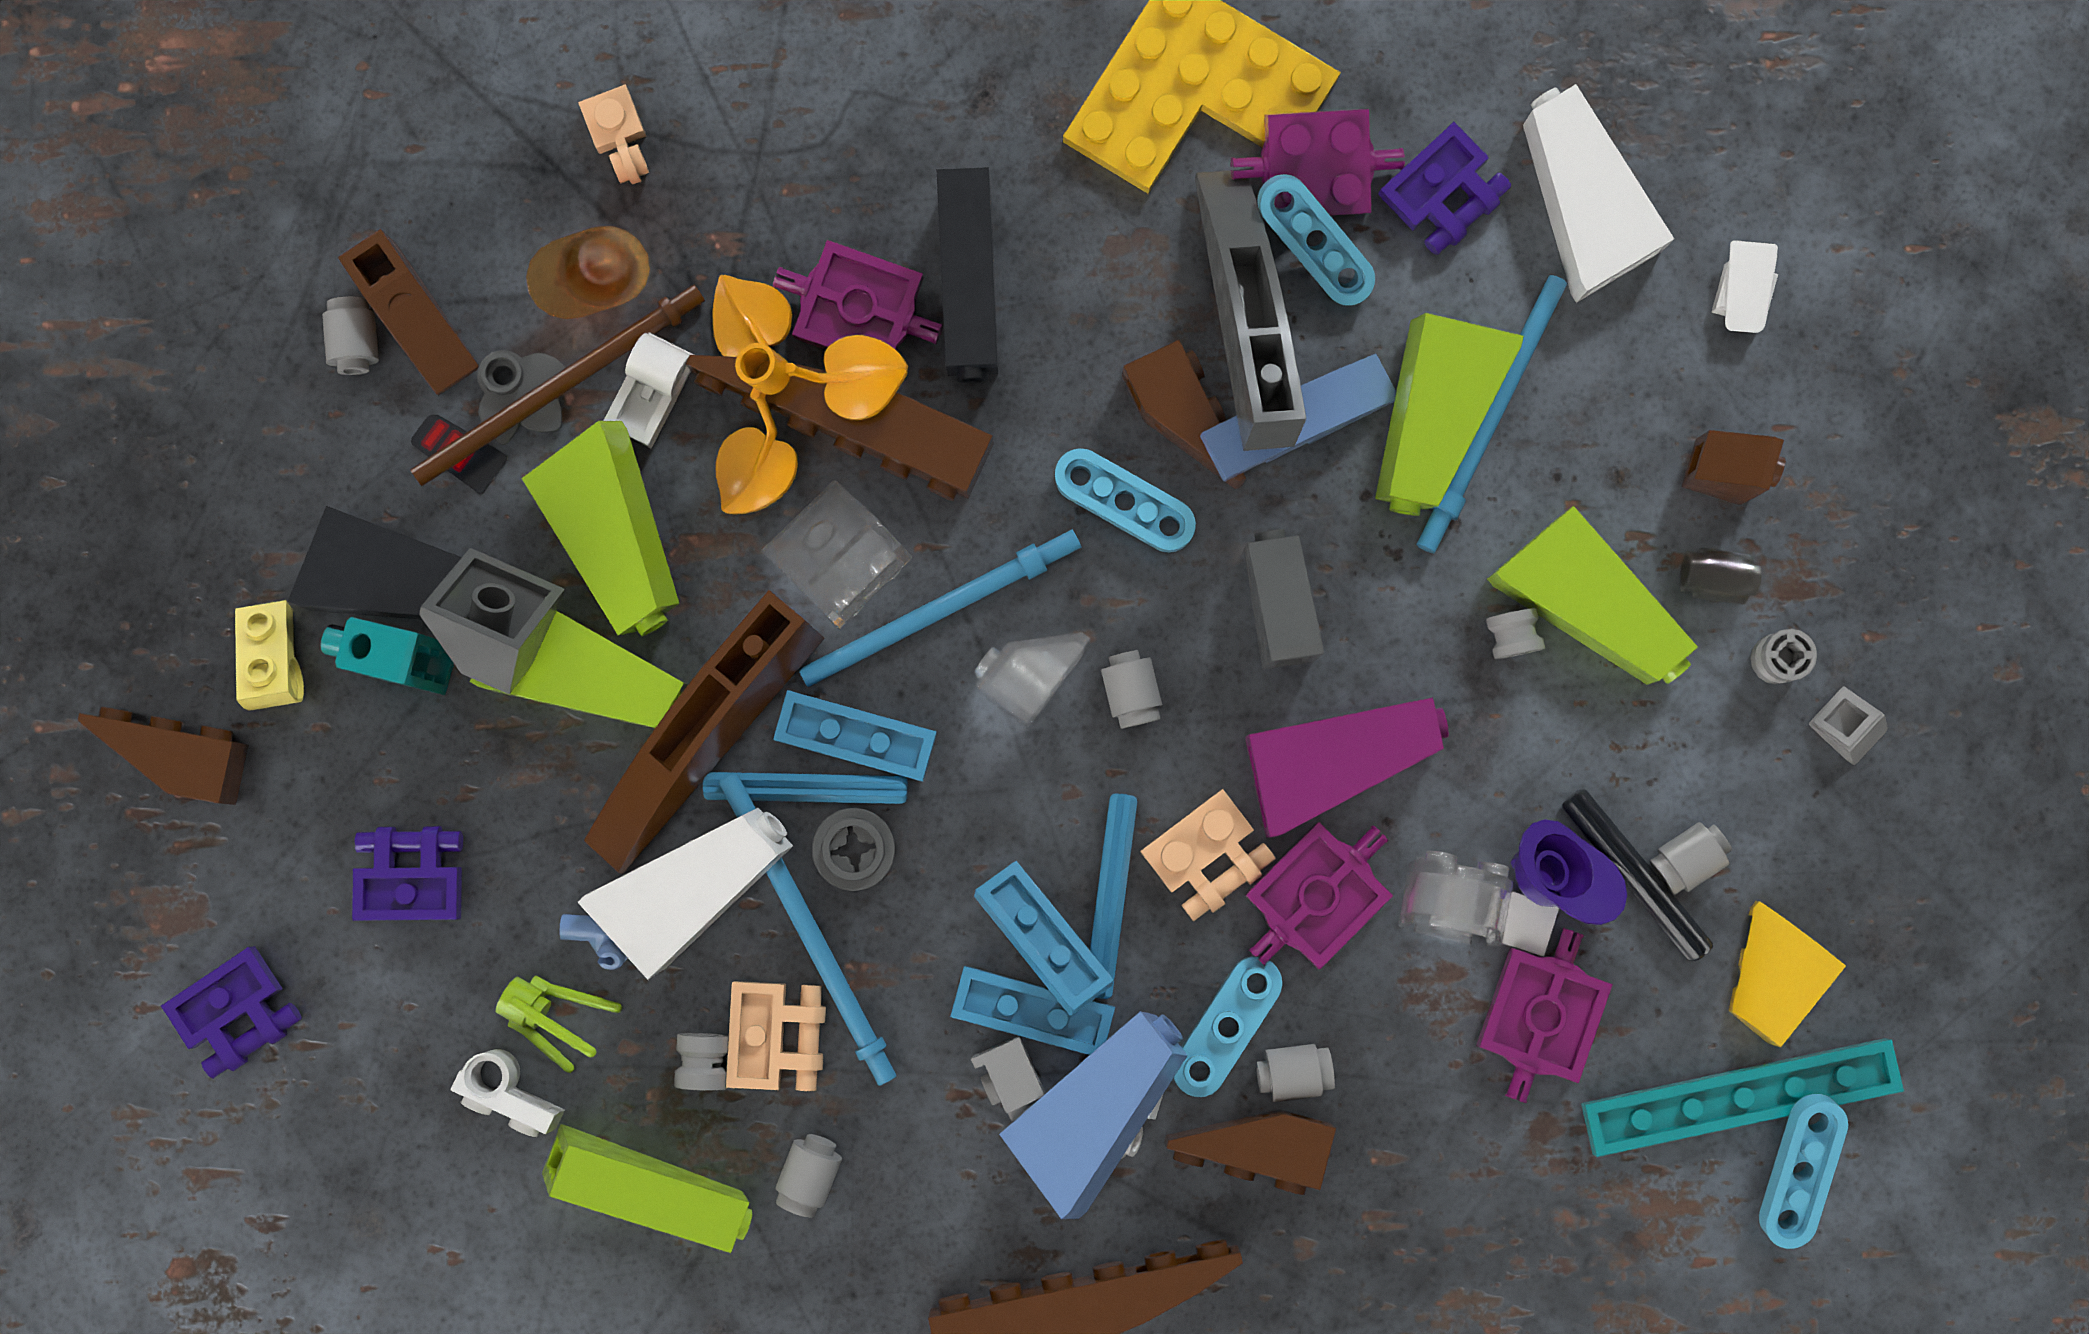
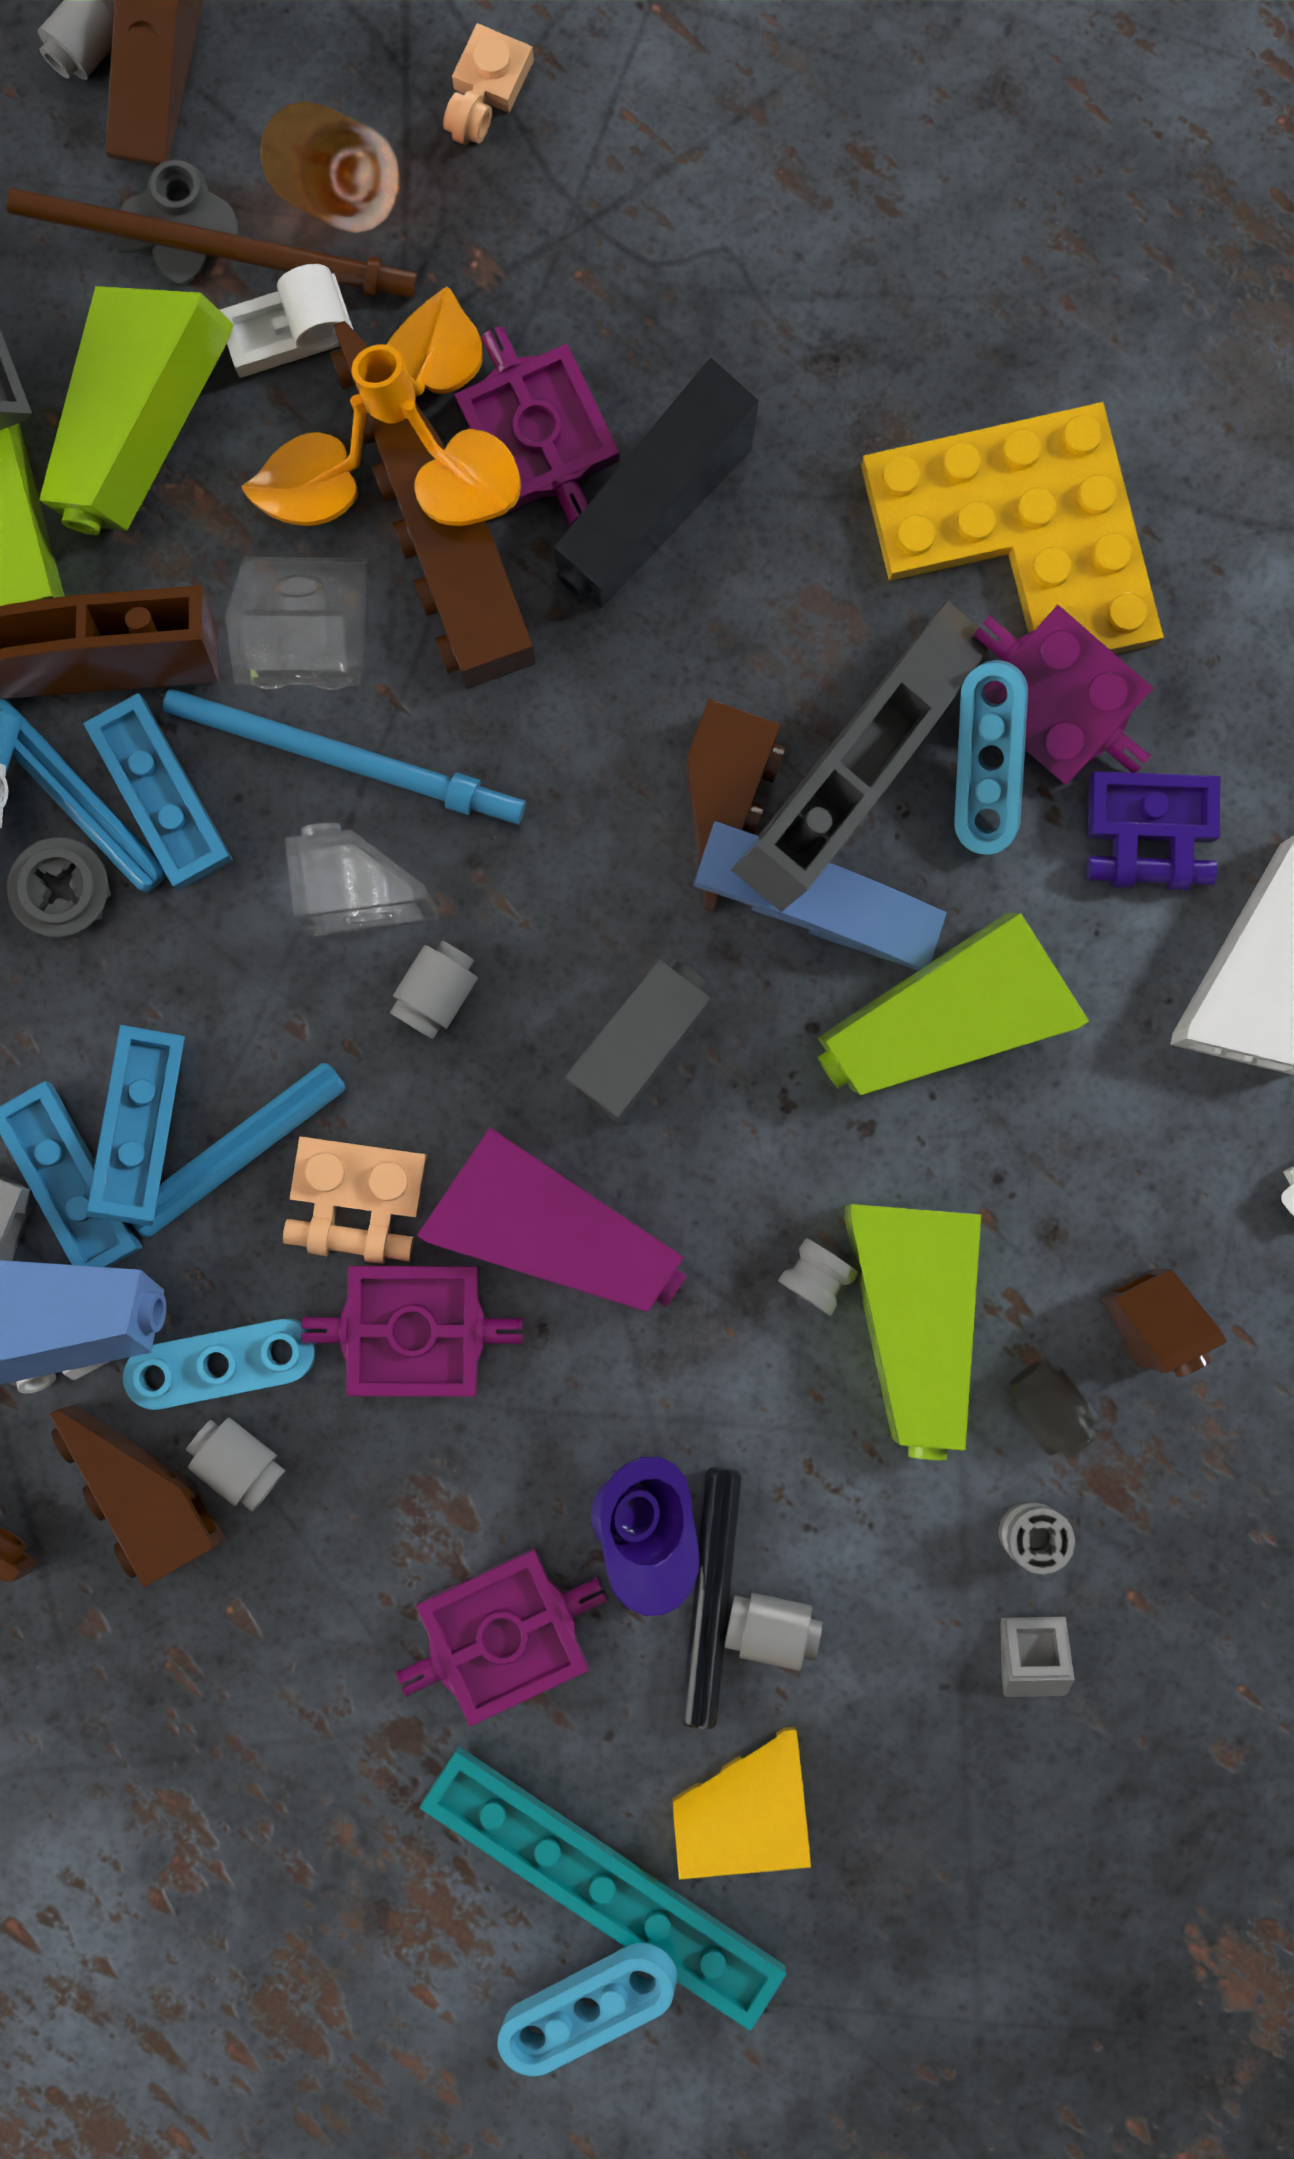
camera: 40 degrees right, 0 degrees up
black sticker [411,415,508,494] -> none
medium azure plate [1055,448,1196,553] -> none
clear brick [1398,851,1513,947] -> none
dark azure bar [1416,275,1567,554] -> none
white tile [1491,890,1559,957] -> none

